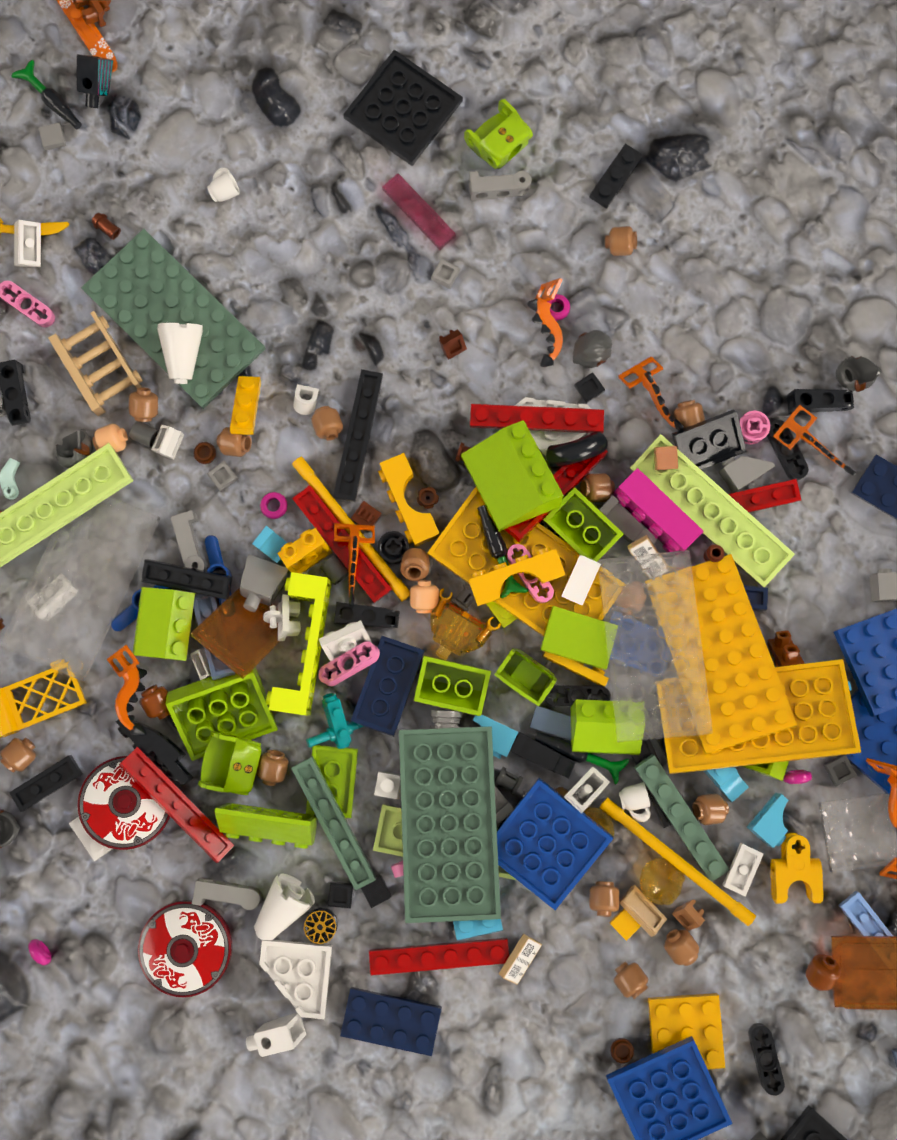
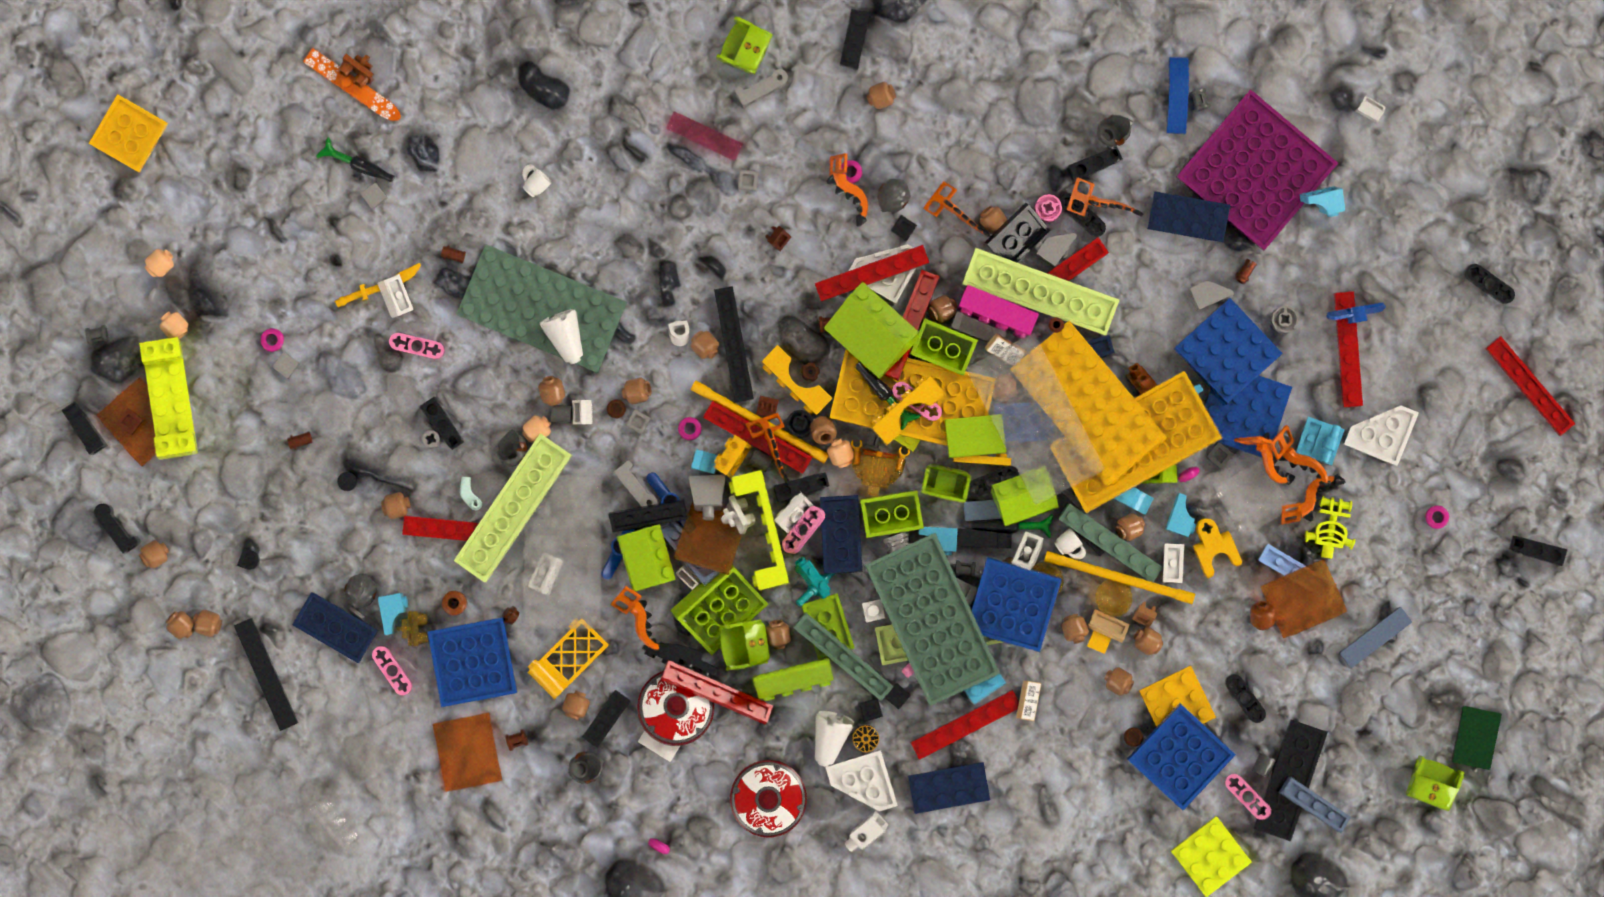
camera: 20 degrees left, 5 degrees up
tan fence [48,311,143,417] -> none
black torso [77,54,113,109] -> none
dark orange head [139,684,170,720] -> none
light grey leg [192,878,262,910] -> none
yellow plate [230,376,261,435] -> none
black plate [343,50,463,166] -> none
black cylinder [546,431,608,467] -> none
white slope [561,555,601,605] -> none
nougat slope [654,446,678,470] -> none

